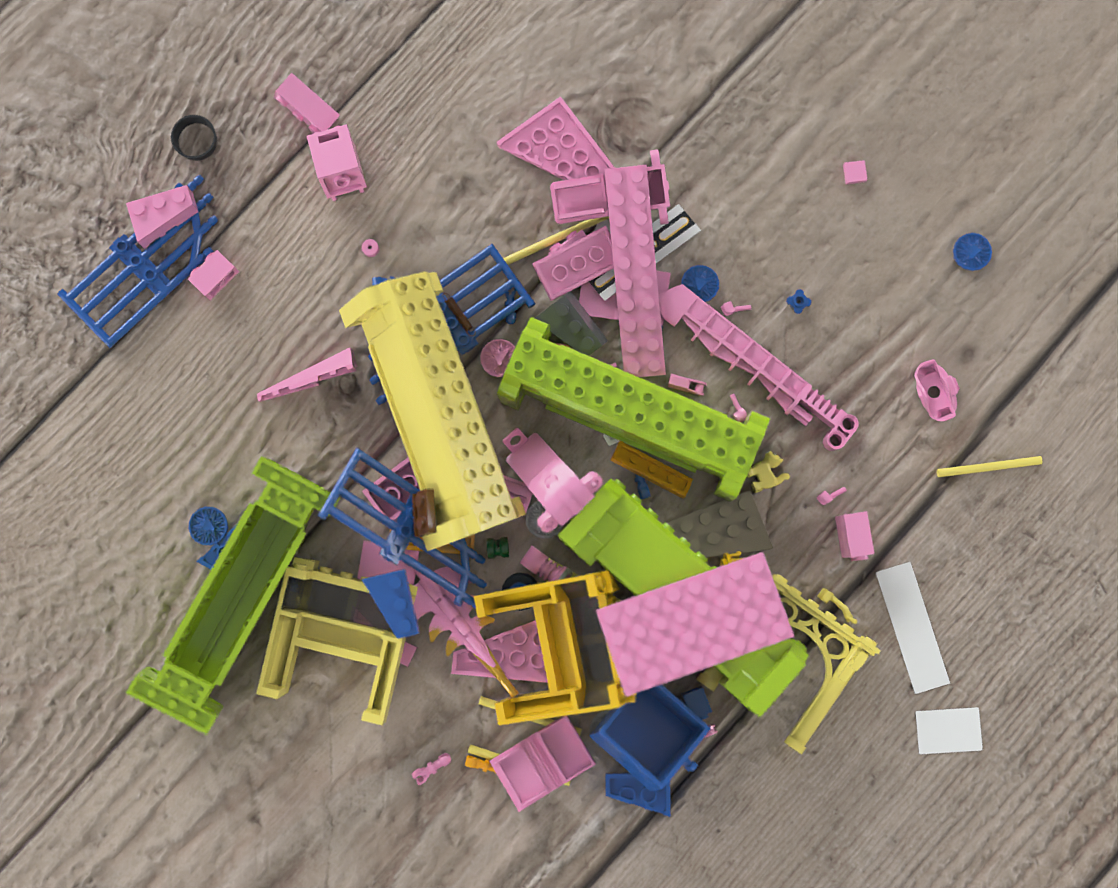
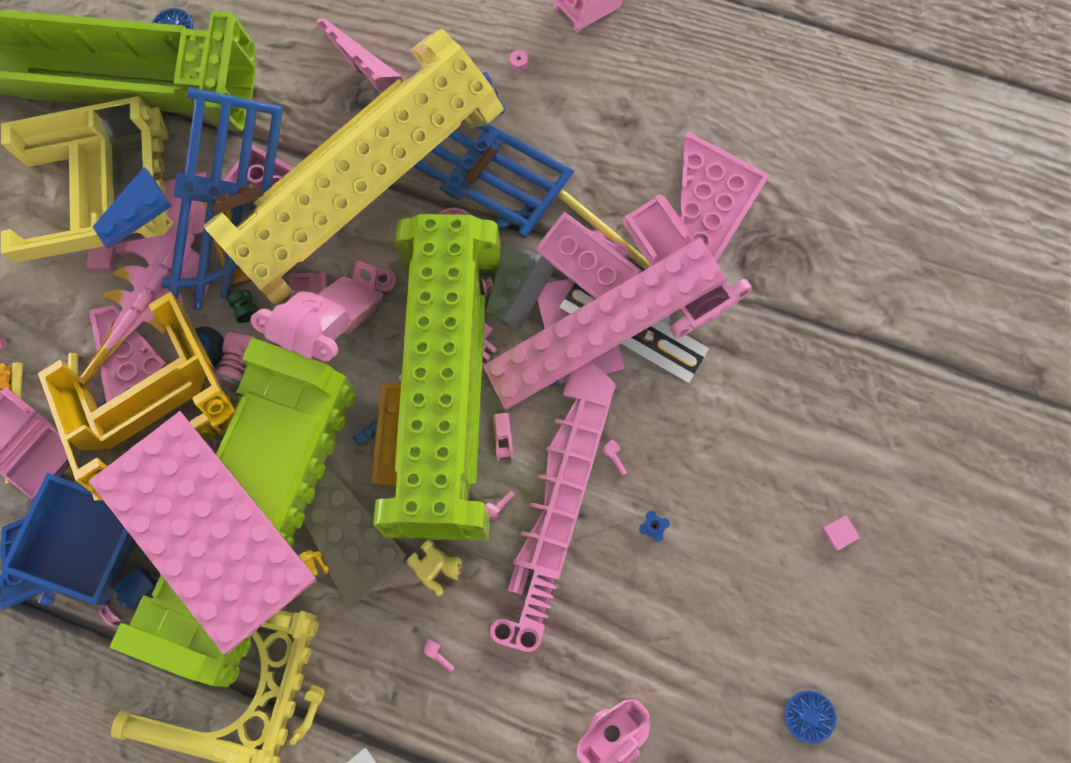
camera: 75 degrees right, 10 degrees down
blue wheel [681,265,719,302] -> none
bright pink piece [835,511,874,561] -> none
none -> bright pink plate [375,269,397,293]

